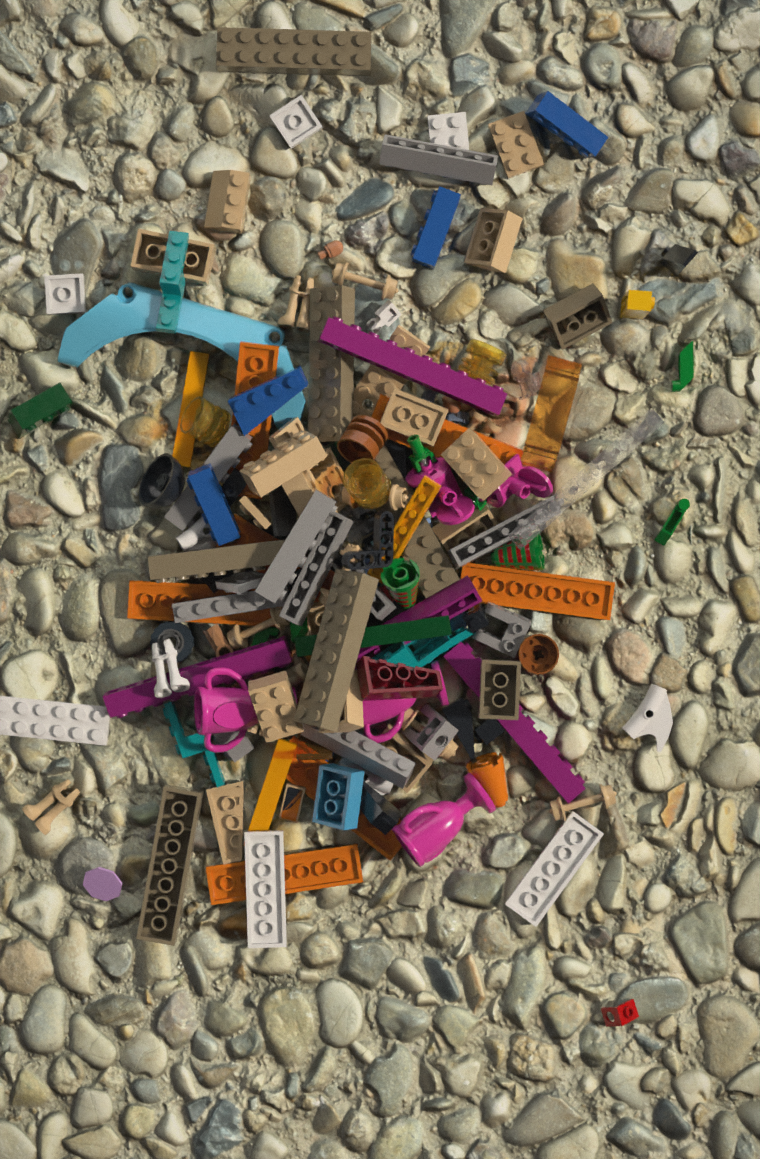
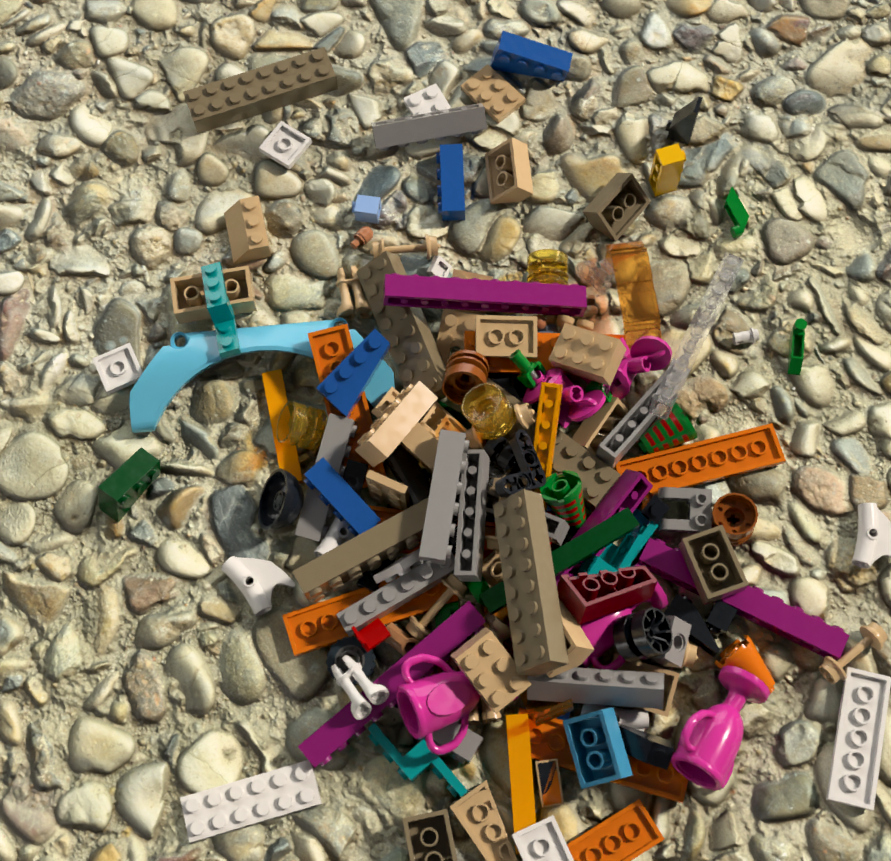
camera: 20 degrees left, 20 degrees down
none -> white pin [221,556,296,616]
none -> red bracket [351,618,391,652]
none -> light blue brick [352,194,381,224]
none -> black wheel [613,607,673,662]
none -> white pin [732,328,759,346]

